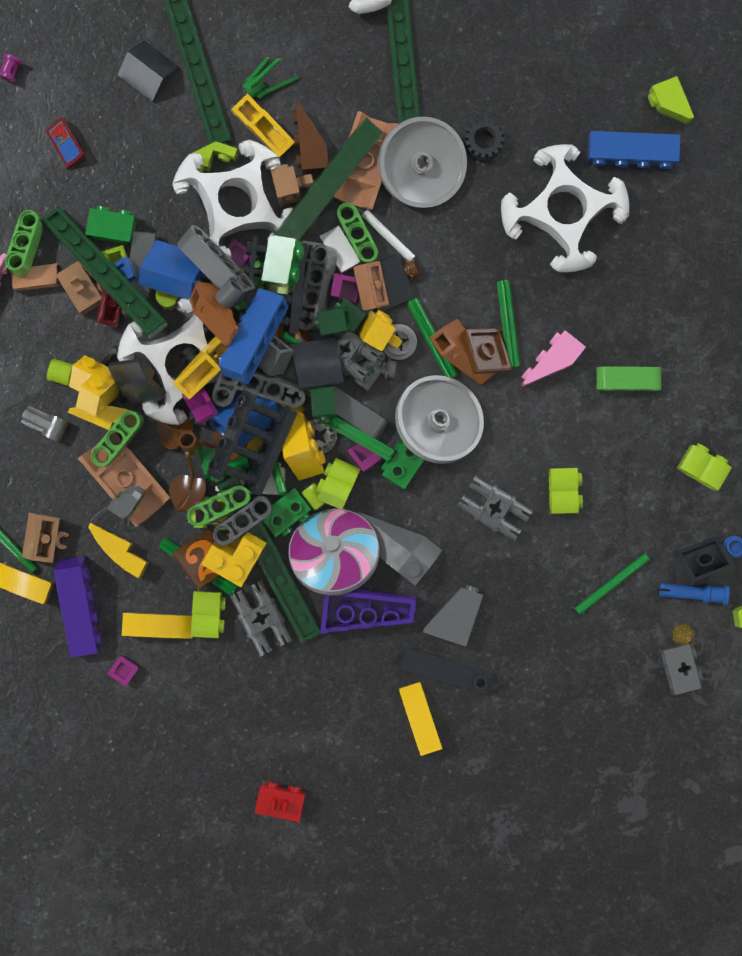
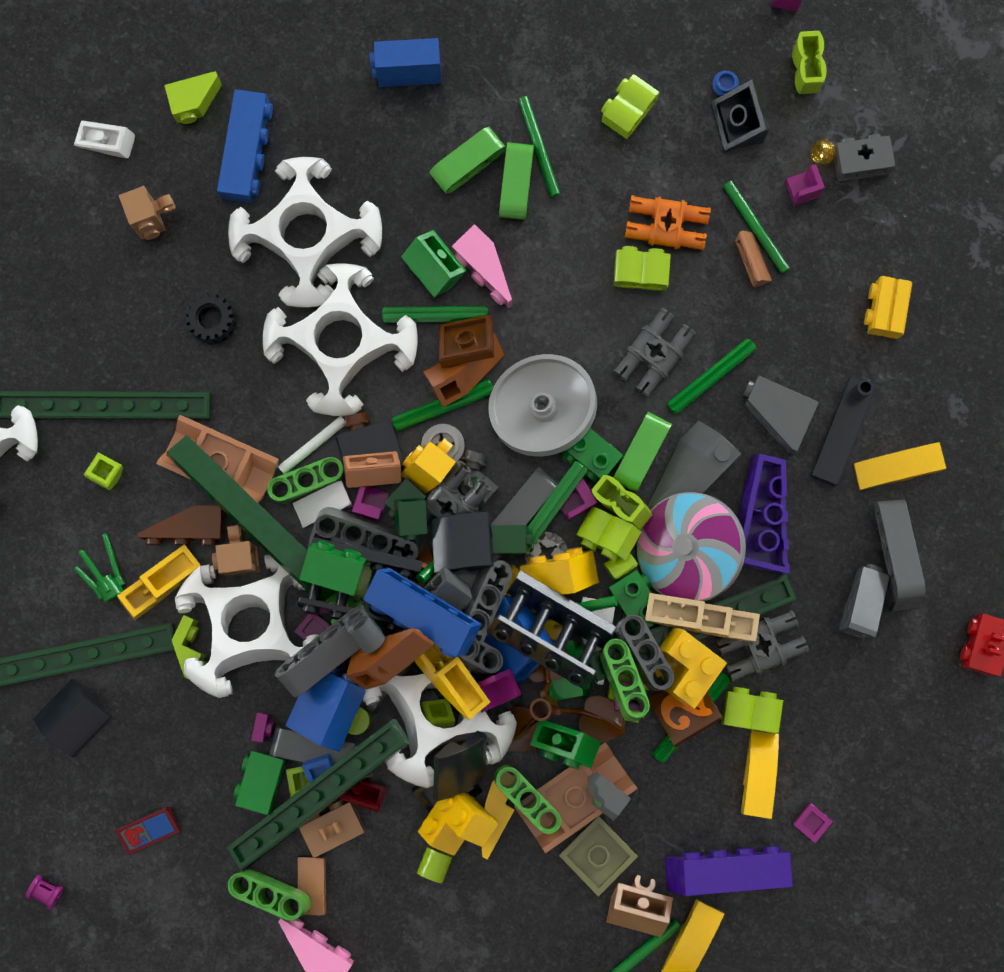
camera: 80 degrees left, 5 degrees down
flat silver piece [21,405,69,443] -> none
yellow slope [89,523,149,578] -> none
light grey dish [378,117,467,208] -> none
blue pin [659,582,730,606] -> none
none -> white slope [74,121,135,158]
none -> lime brick [84,452,123,490]
none -> medium nougat brick [118,186,176,240]
none -> magenta plate [251,713,274,742]
none -> white piece [263,263,418,416]
none -> blue brick [369,38,442,87]
none -> green brick [401,230,467,298]
none -> lime brick [420,699,455,729]
none -> bright green beam [430,127,506,194]
none -> green bar [518,96,560,198]
none -> green brick [530,720,601,770]
none -> olive plate [559,816,638,897]
none -> lime brick [592,475,652,530]
none -> bright green beam [613,412,672,493]
none -> orange pin [625,195,711,251]
none -> tan slope [645,593,760,643]
none -> green axle [668,339,756,414]
none -> nougat slope [735,231,772,288]
none -> magenta panel [785,164,825,206]
none -> slope [838,564,890,639]
none -> yellow brick [864,276,912,339]
none -> dark grey beam [875,499,926,612]

